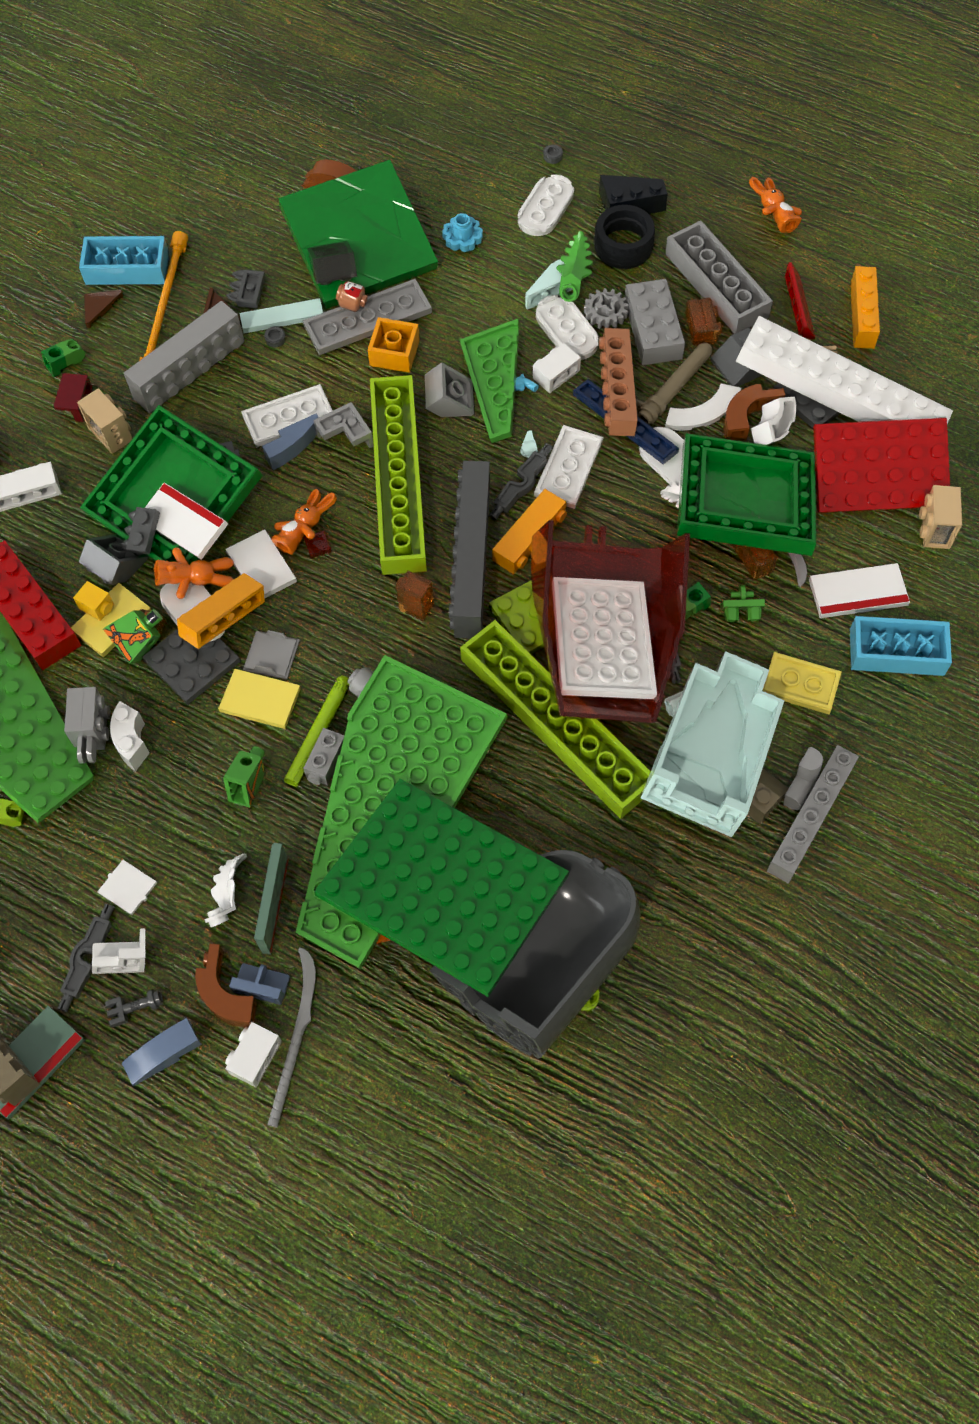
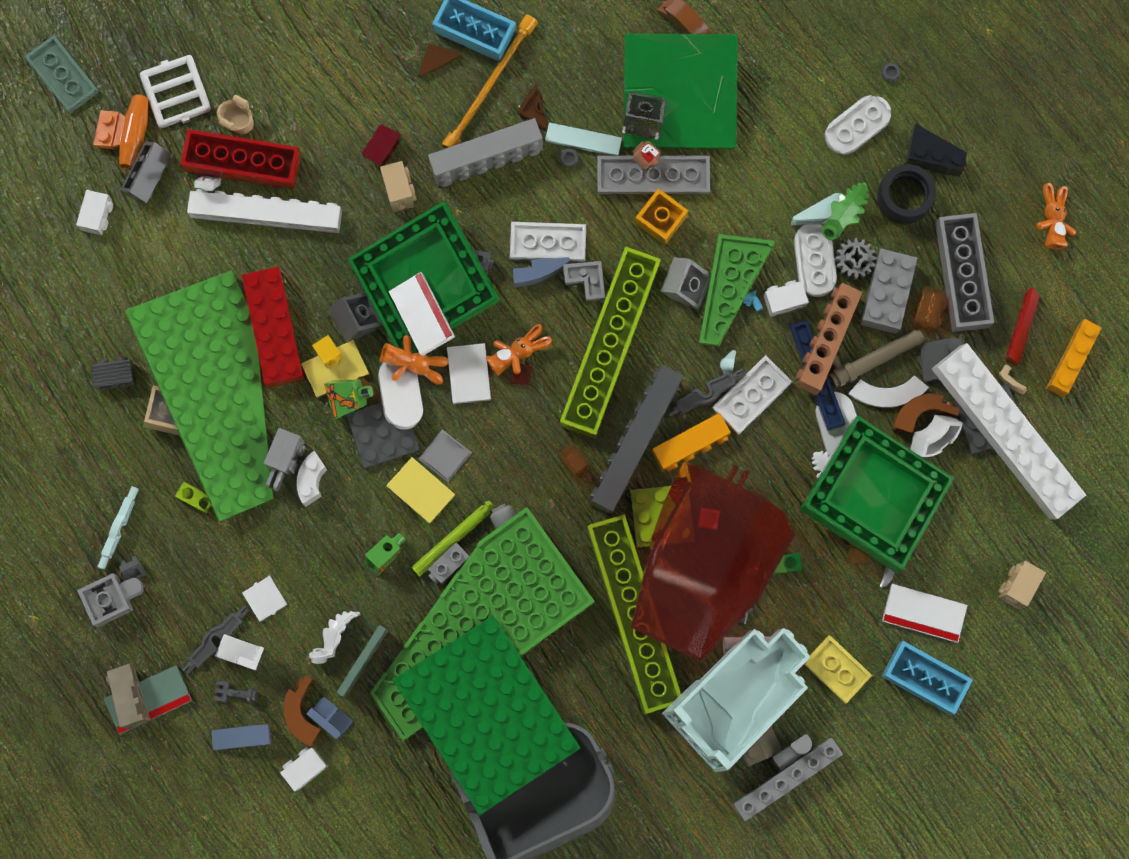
camera: 20 degrees right, 15 degrees up
leg [41,339,85,377] -> none
dark grey plate [120,507,160,555] -> none
light orange brick [177,573,265,649] -> none
dark grey plate [226,270,265,308] -> none
light grey piece [267,947,316,1128] -> none
medium azure plant [442,213,483,252] -> none
white plate [552,577,657,699] -> none
bright green hips [720,585,765,622] -> none
red plate [813,418,950,513] -> none

